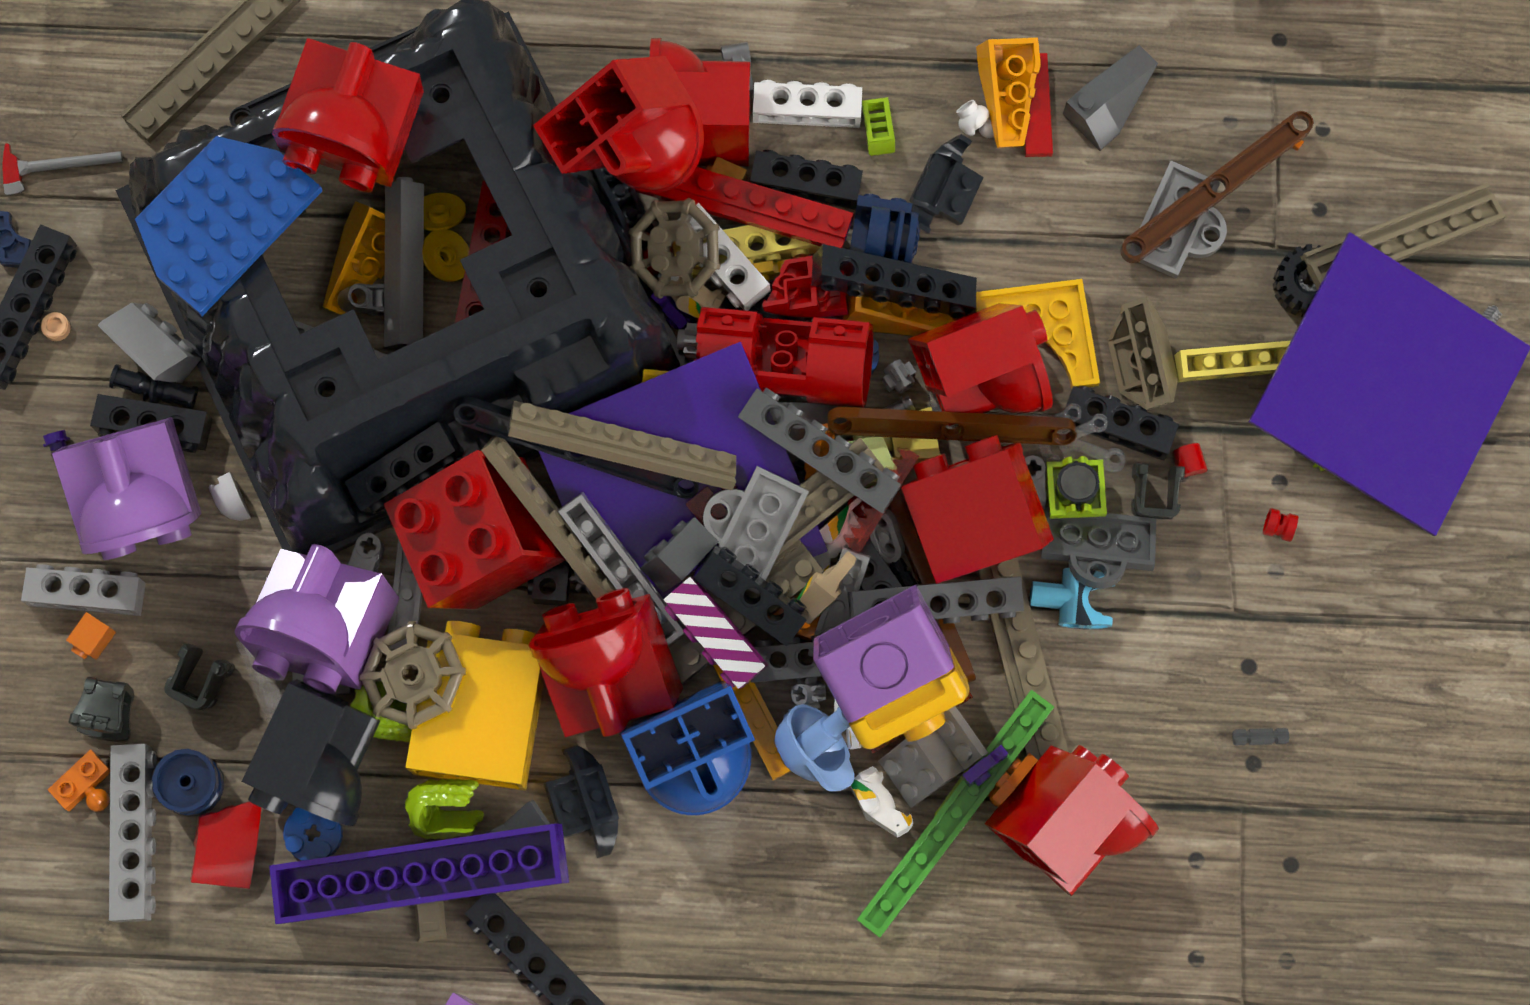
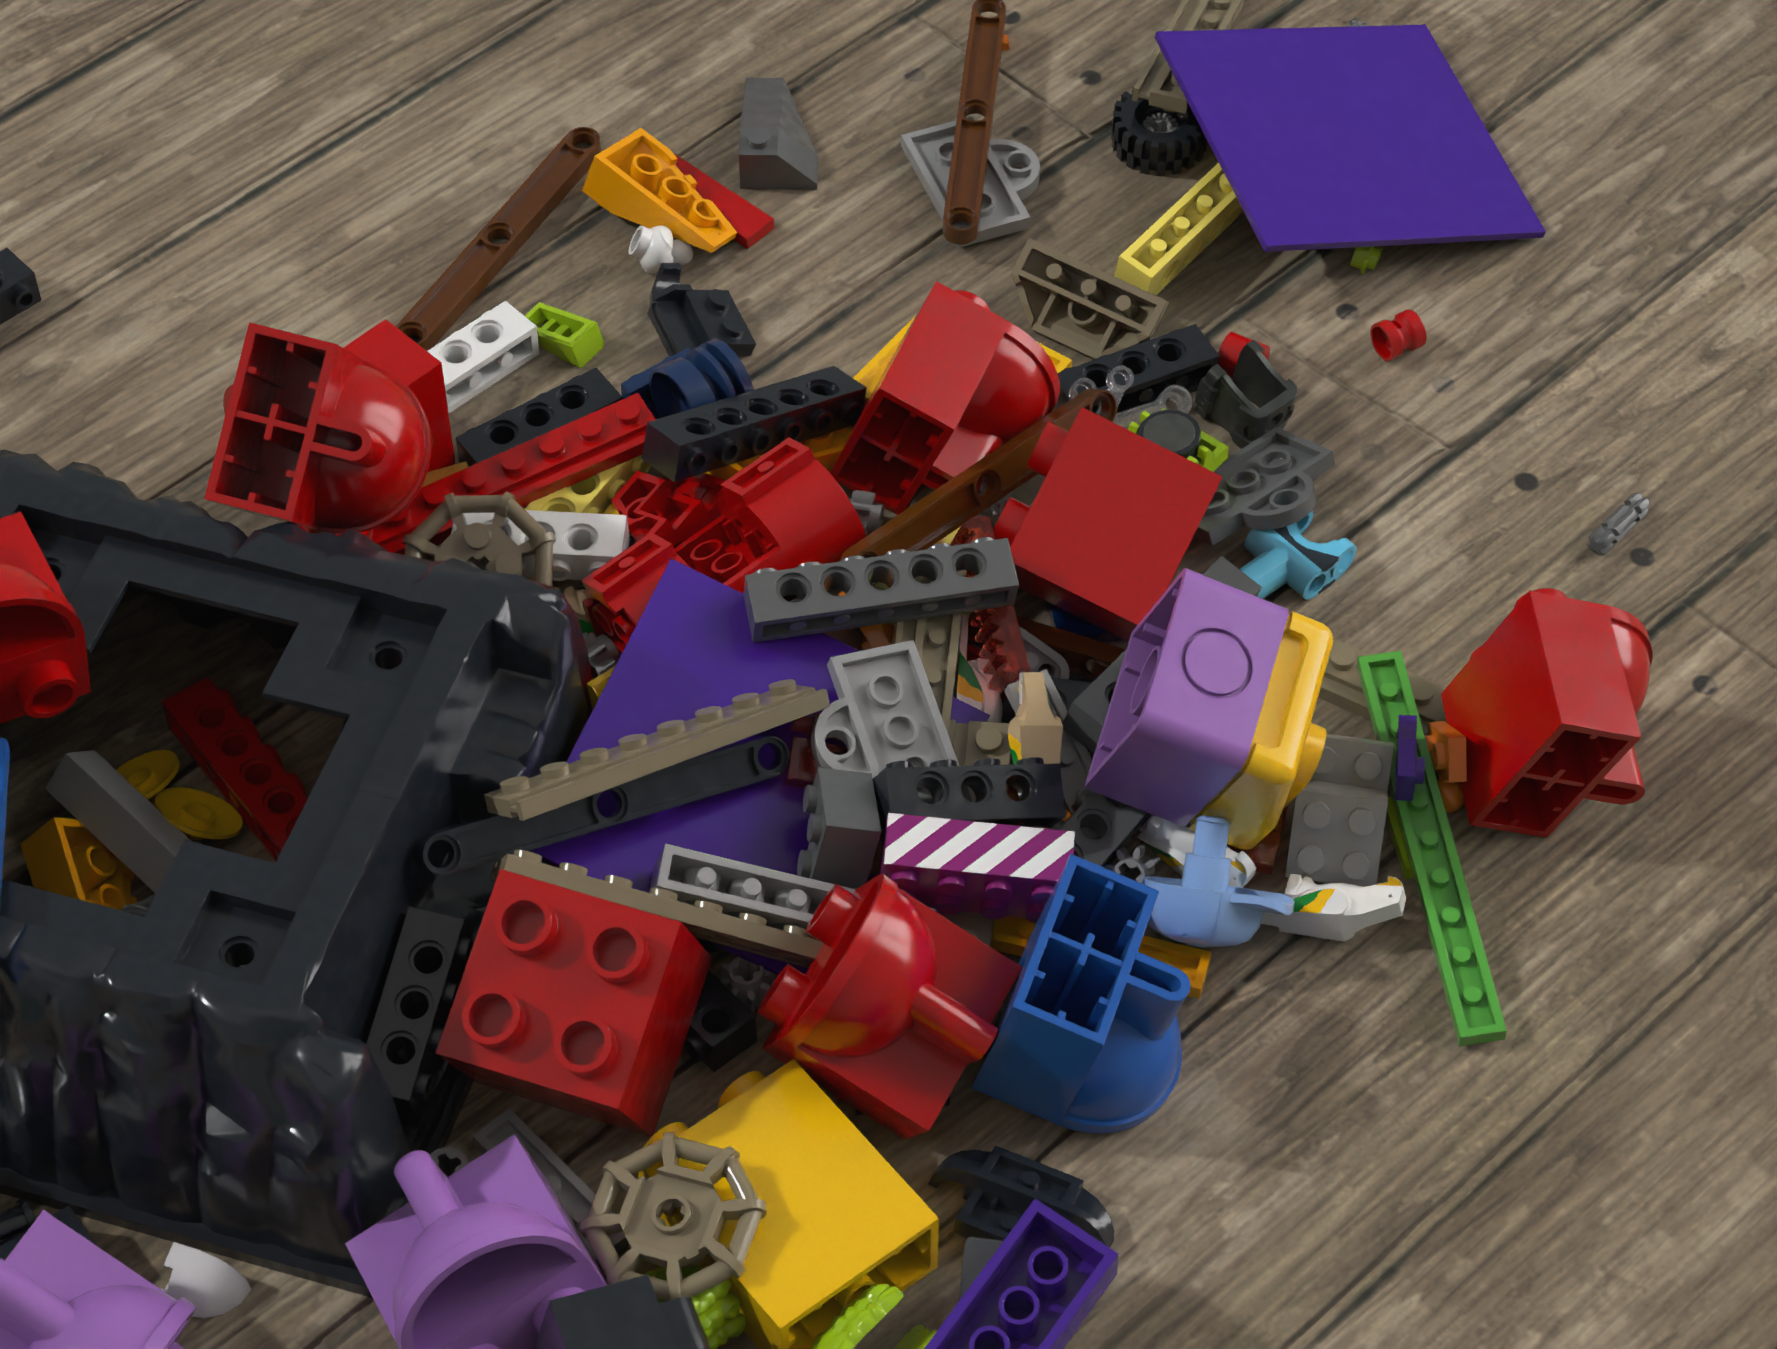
camera: 45 degrees left, 25 degrees down
none -> reddish brown beam [396,127,601,351]

